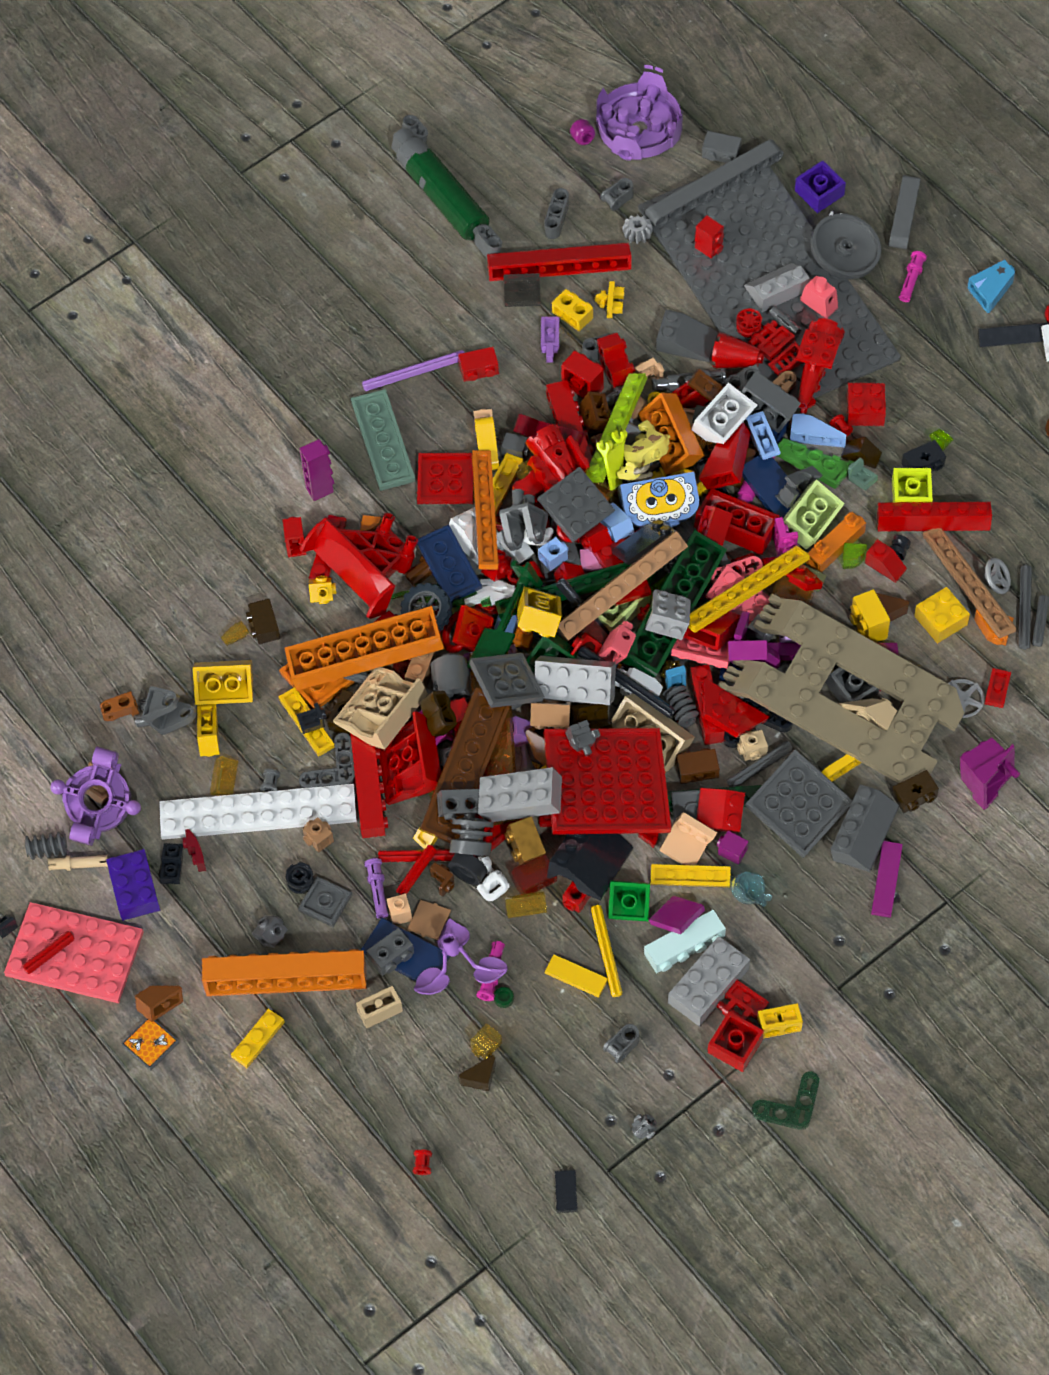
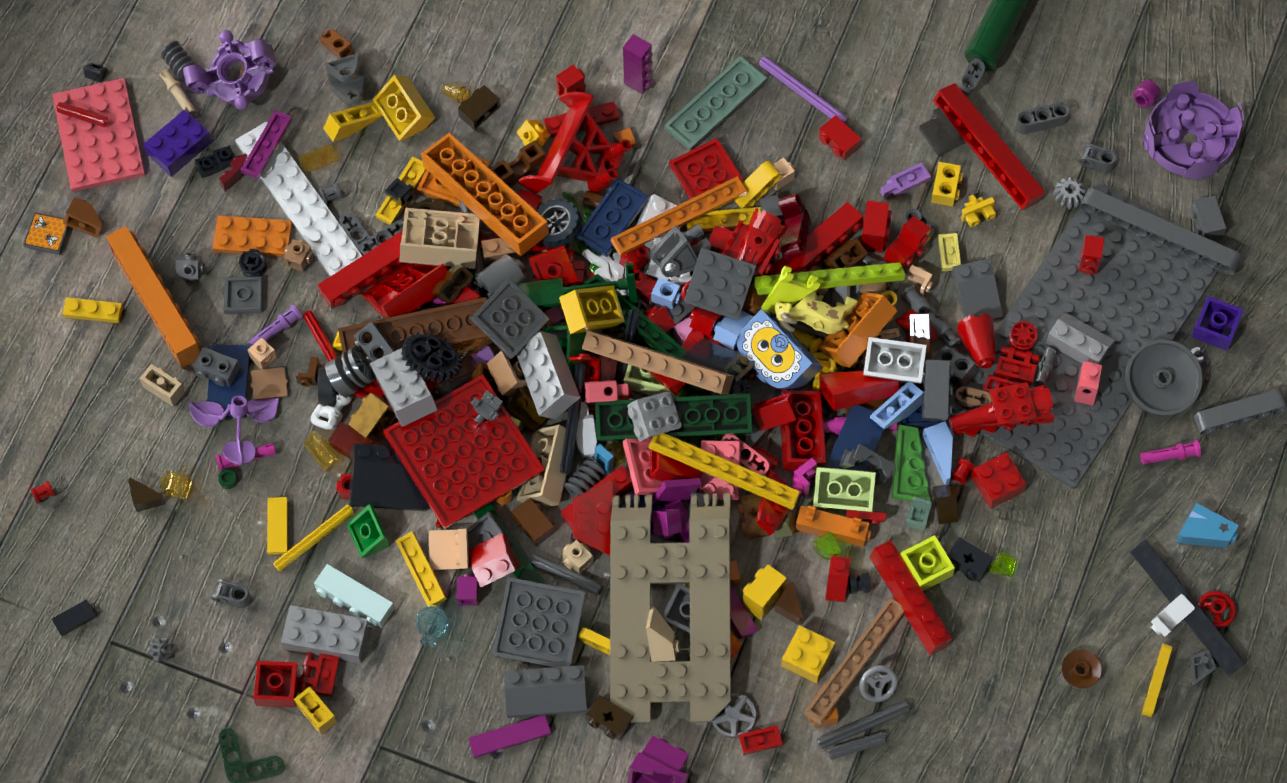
camera: 60 degrees right, 5 degrees up
red axle [396,845,437,895] -> none
magenta tile [649,895,705,935] -> none
magenta tile [728,640,768,661] -> none
none -> orange plate [212,215,292,257]
none -> magenta plate [241,110,292,180]
none -> black gear [401,332,463,382]
none -> reddish brown arch [489,140,545,187]
none -> red plate [846,510,886,524]
none -> light yellow plate [938,233,961,271]

